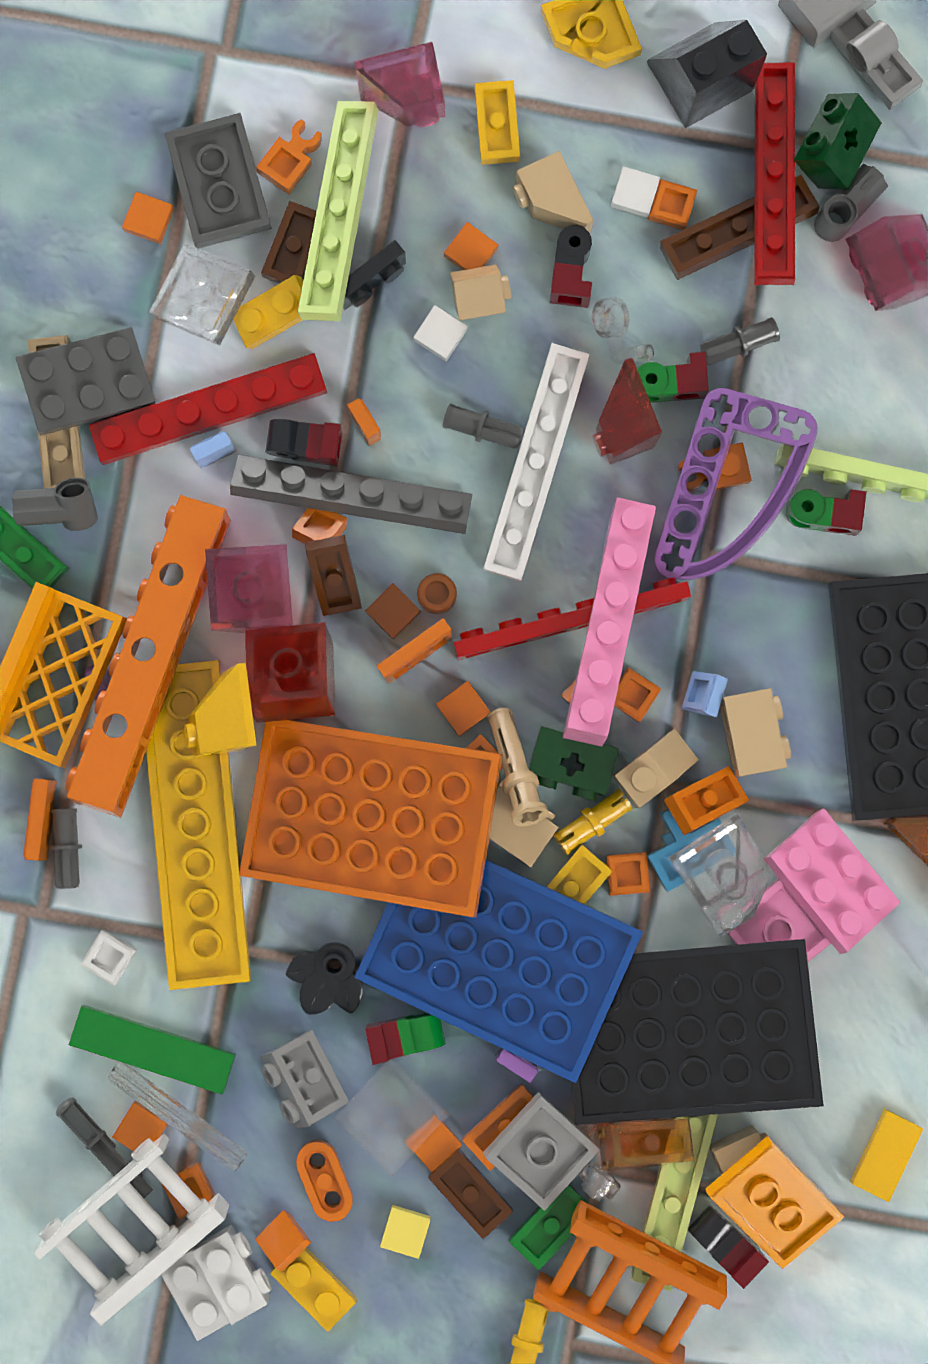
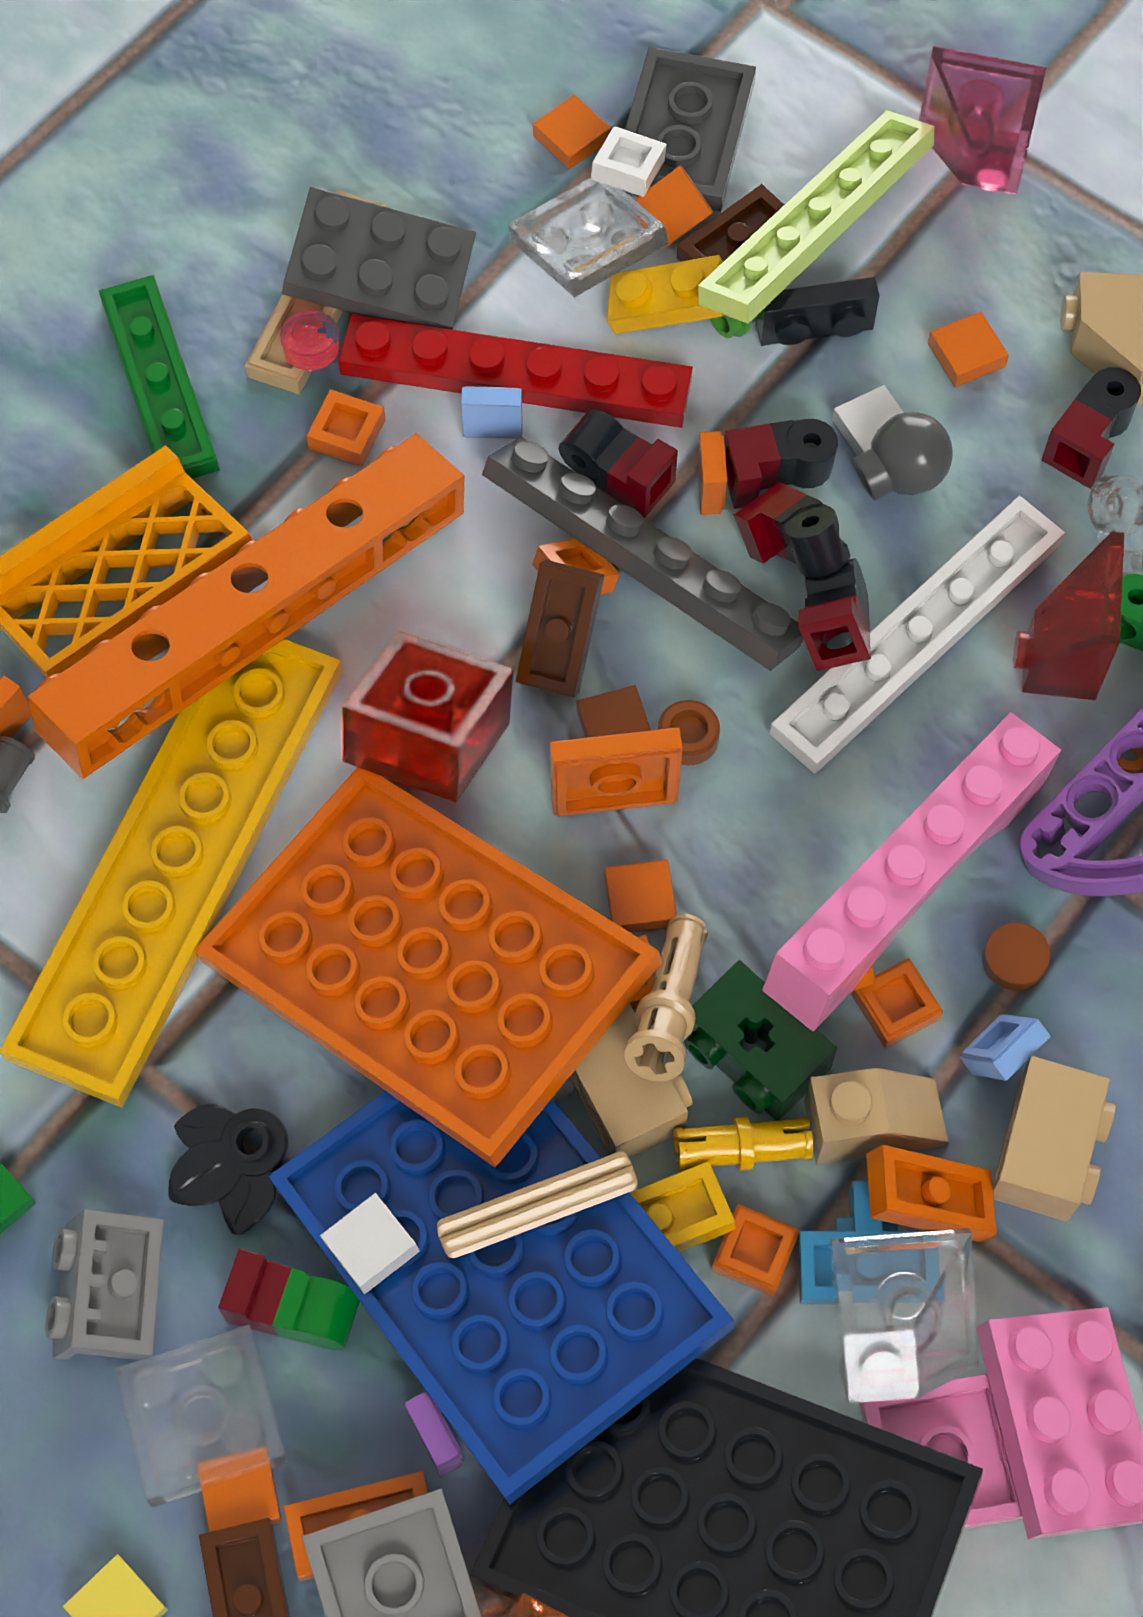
camera: 30 degrees right, 20 degrees down
dark grey piece [12,477,98,531] -> none
yellow slope [184,663,256,756] -> none
clear pink slope [205,544,293,633] -> none
orange plate [256,119,322,195] -> none
orange plate [296,1139,353,1222] -> none
dark grey axle [443,403,523,449] -> none
tan brick [450,264,511,321] -> none
red plate [454,577,691,661] -> none
yellow plate [474,80,520,165] -> none
none -> clear pink tile [280,310,340,371]
none -> orange plate [306,389,386,467]
none -> white tile [320,1193,420,1295]
none -> tan axle [437,1152,638,1258]
none -> white plate [591,126,667,197]
none -> orange tile [633,165,714,247]
none -> leg [724,419,838,509]
none -> leg [733,482,850,578]
none -> dark red leg [798,558,871,671]
none -> dark grey piece [852,412,953,501]
none -> dark orange tile [982,922,1050,990]

